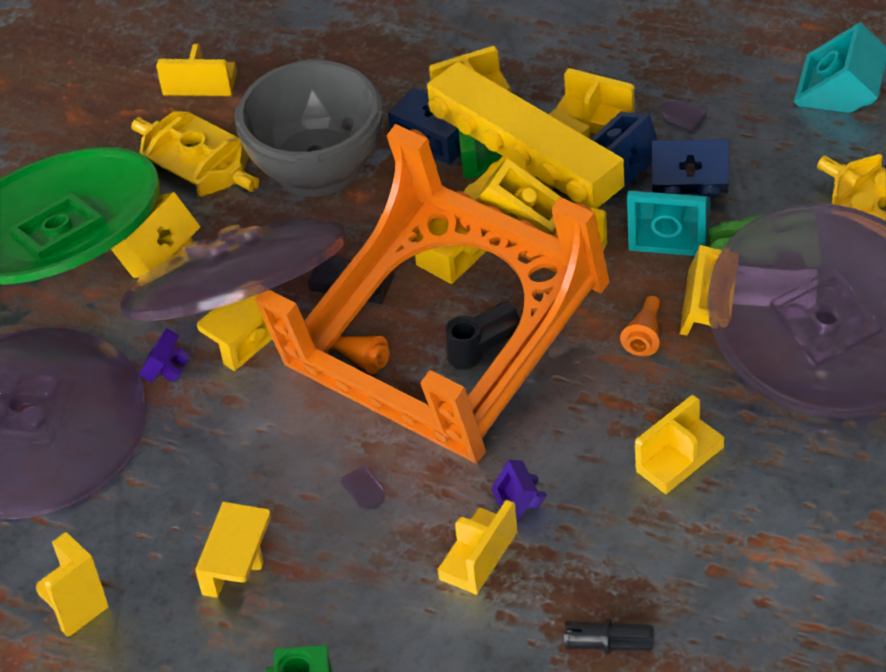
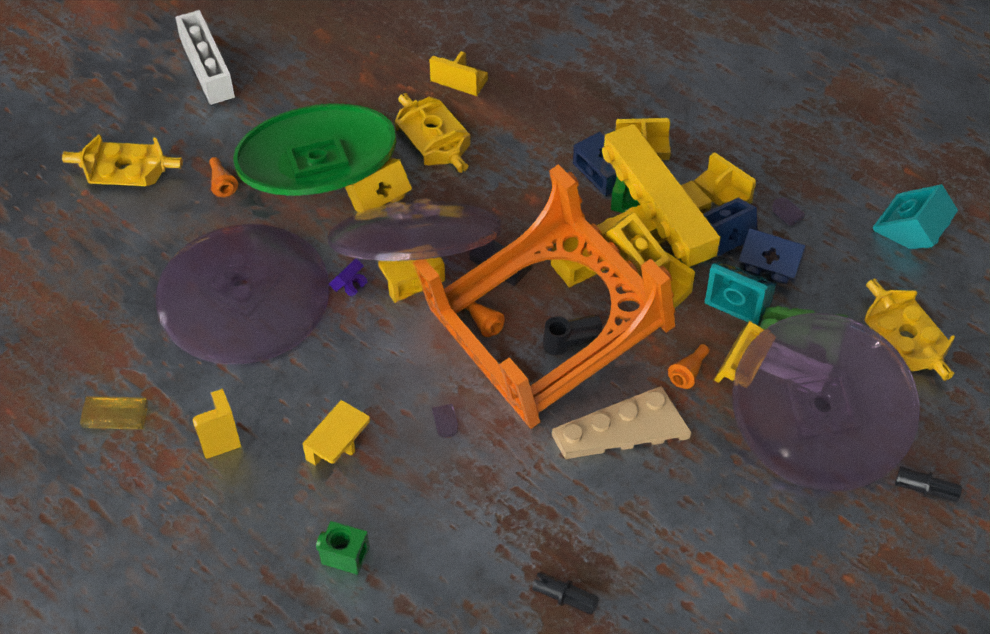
camera: 15 degrees right, 5 degrees up
dark grey piece [235,59,383,197] -> none
yellow panel [438,500,518,595] -> none
dark purple tile [491,460,547,520] -> none
yellow panel [635,395,724,494] -> none
none -> tan wing [552,386,691,459]

